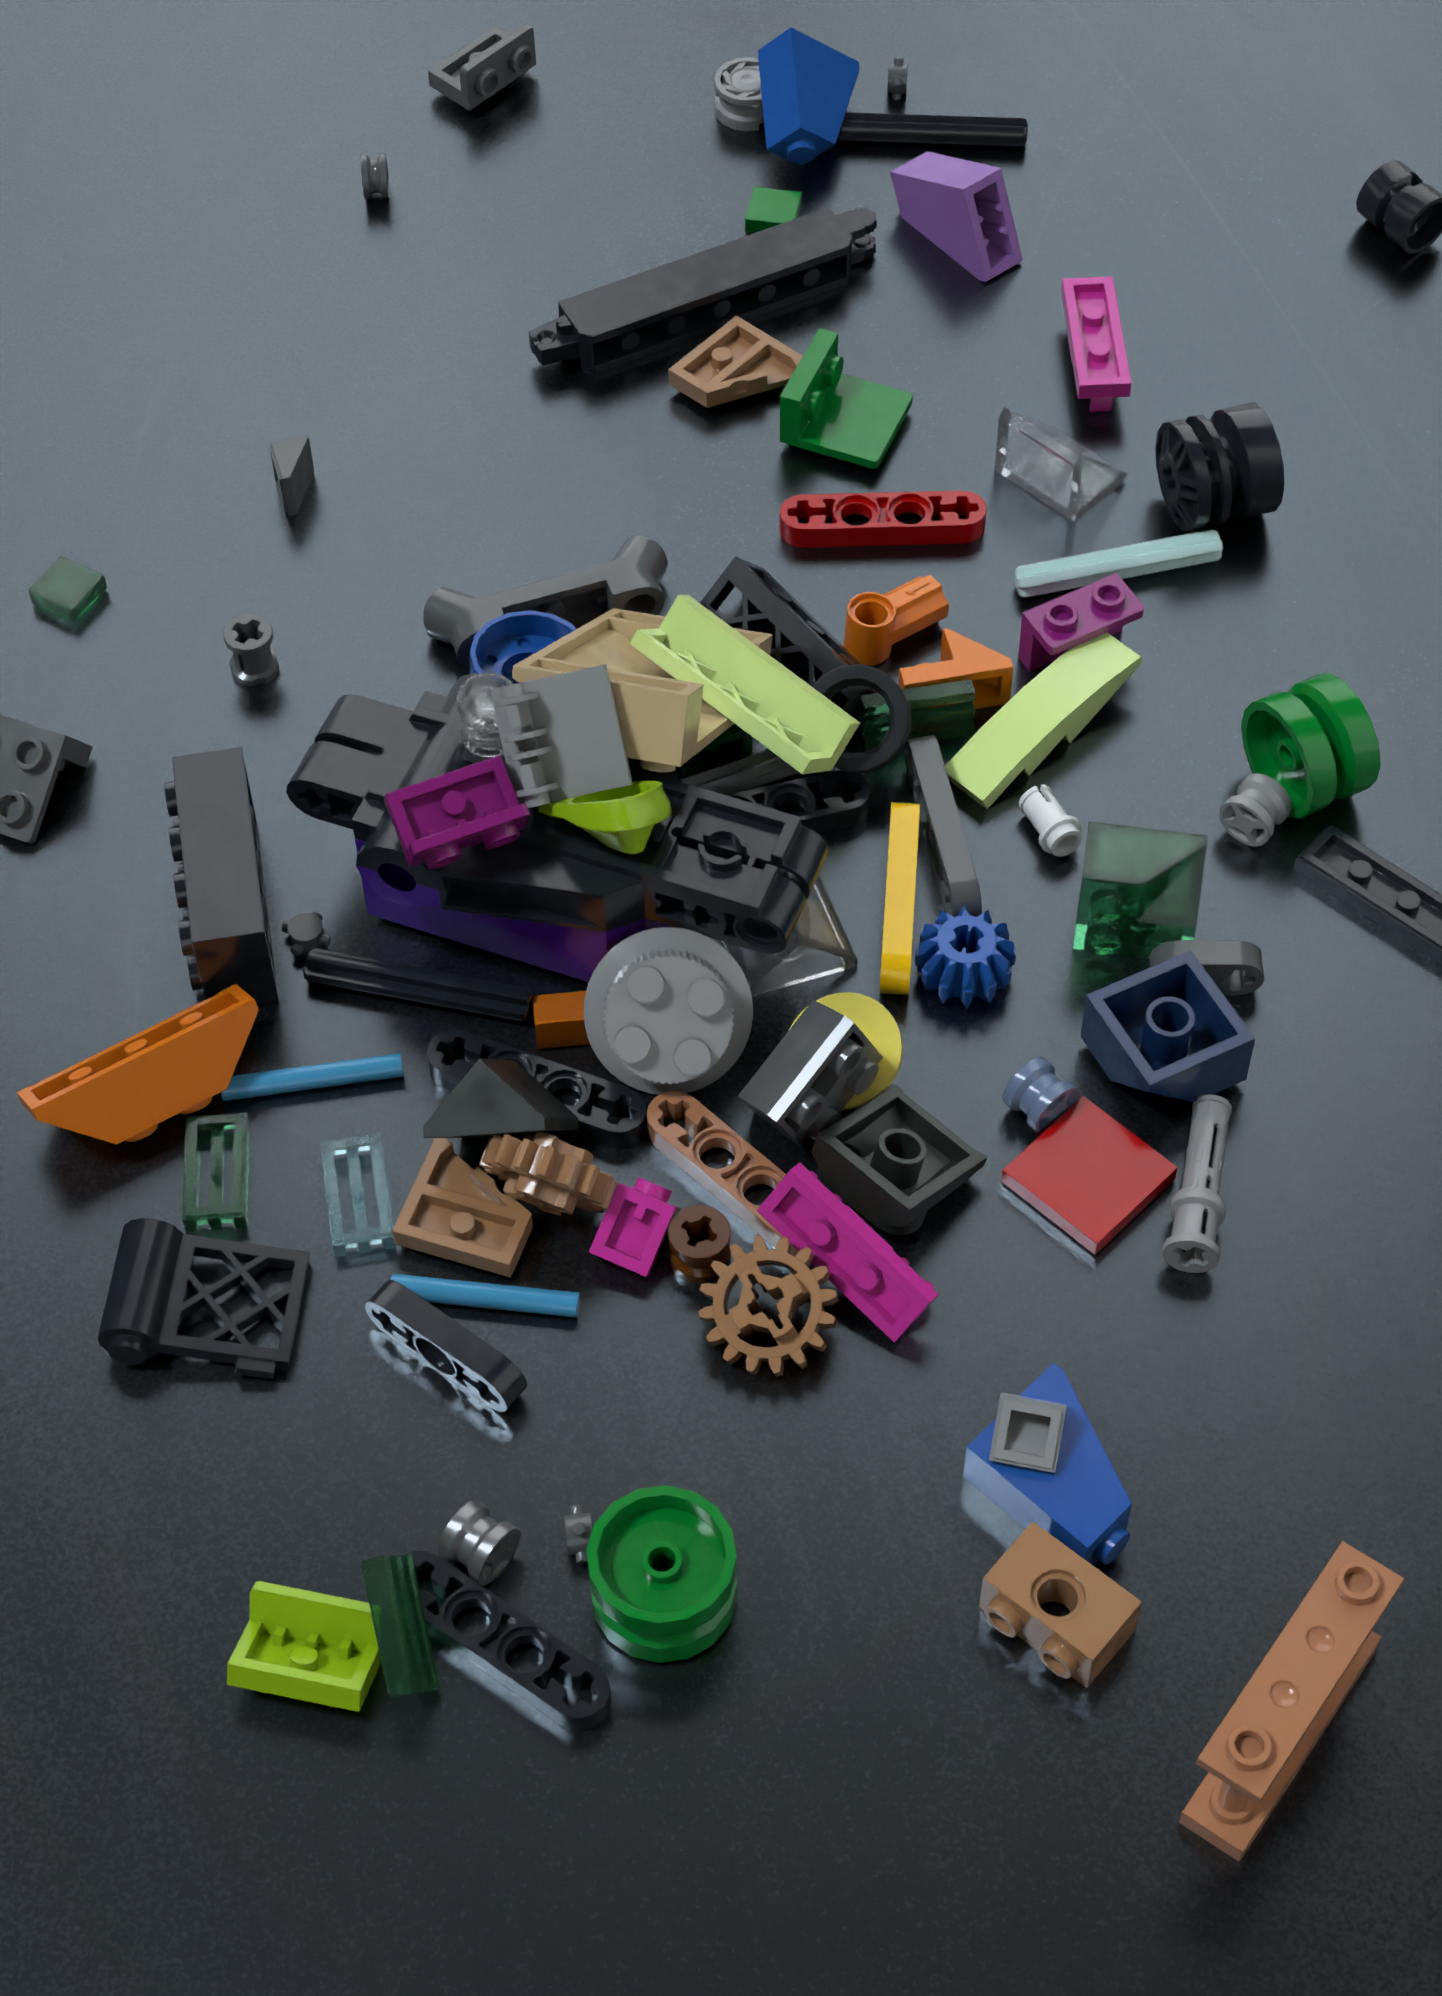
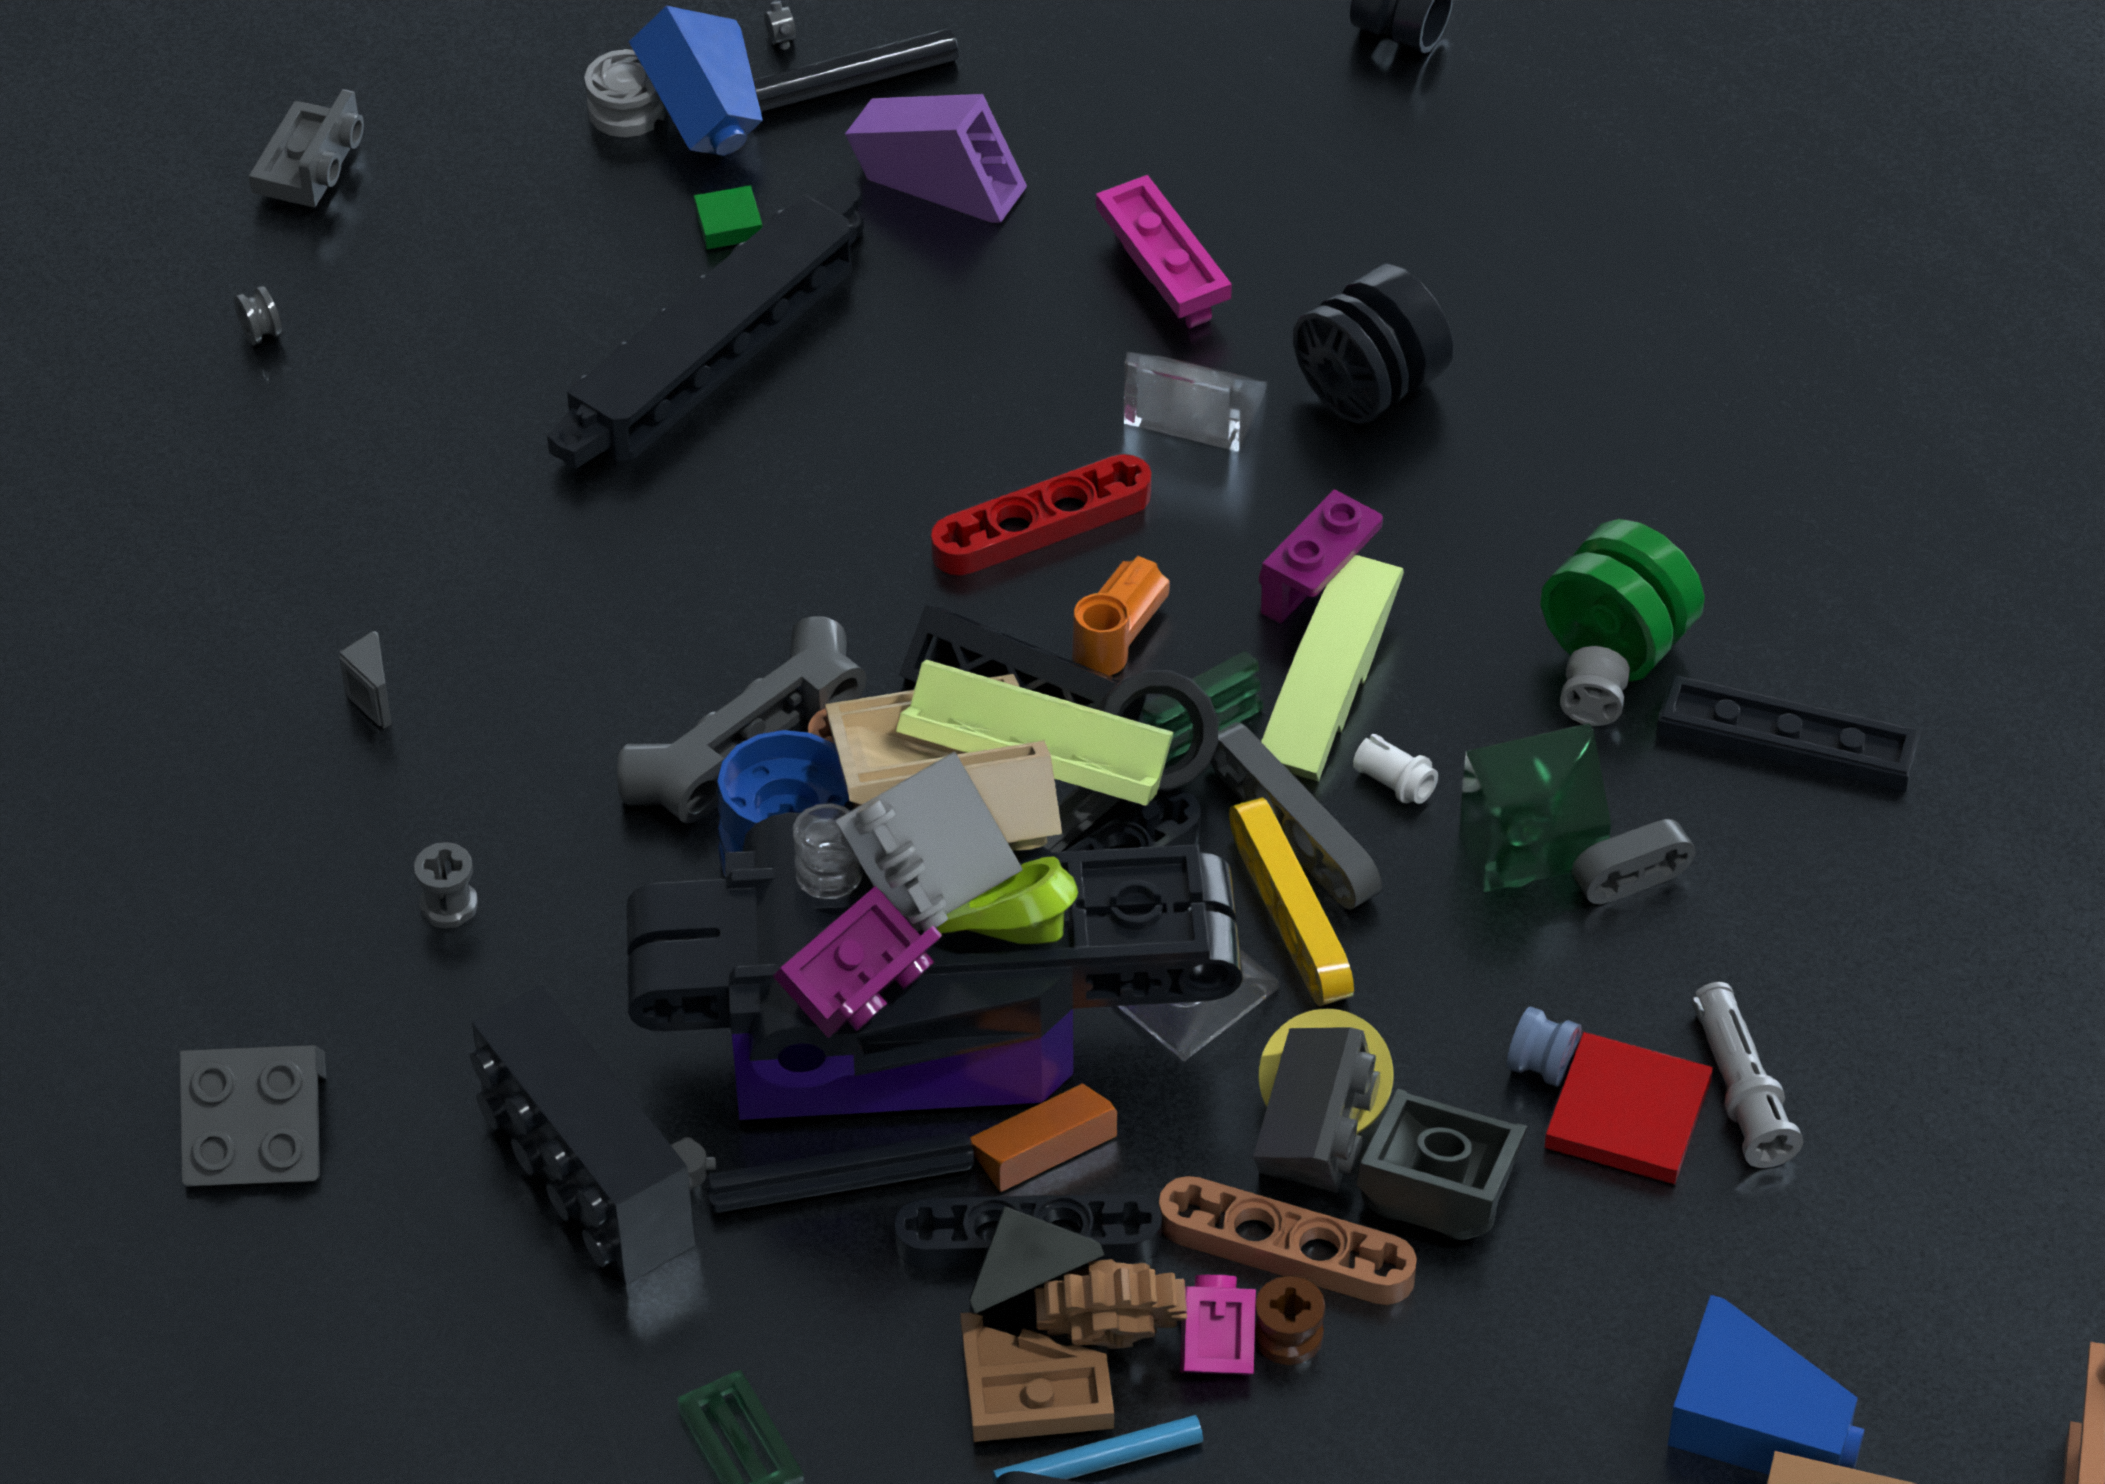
camera: 25 degrees left, 5 degrees down
orange wedge [16,984,259,1144] -> none
clear green tile [28,556,107,623] -> none
dark azure bar [221,1053,404,1101] -> none
clear light blue tile [320,1133,396,1257] -> none
light grey piece [584,927,753,1095] -> none
medium nougat wing [668,315,803,408] -> none
medium nougat gear [698,1235,839,1377] -> none
dark pink plate [757,1163,939,1342] -> none
green bracket [780,328,913,469] -> none
orange slope [898,628,1014,720] -> none
blue gear [915,905,1016,1009] -> none
light grey slope [989,1393,1067,1473] -> none
light aqua axle [1014,529,1223,598] -> none
dark blue slope [1080,950,1256,1102] -> none

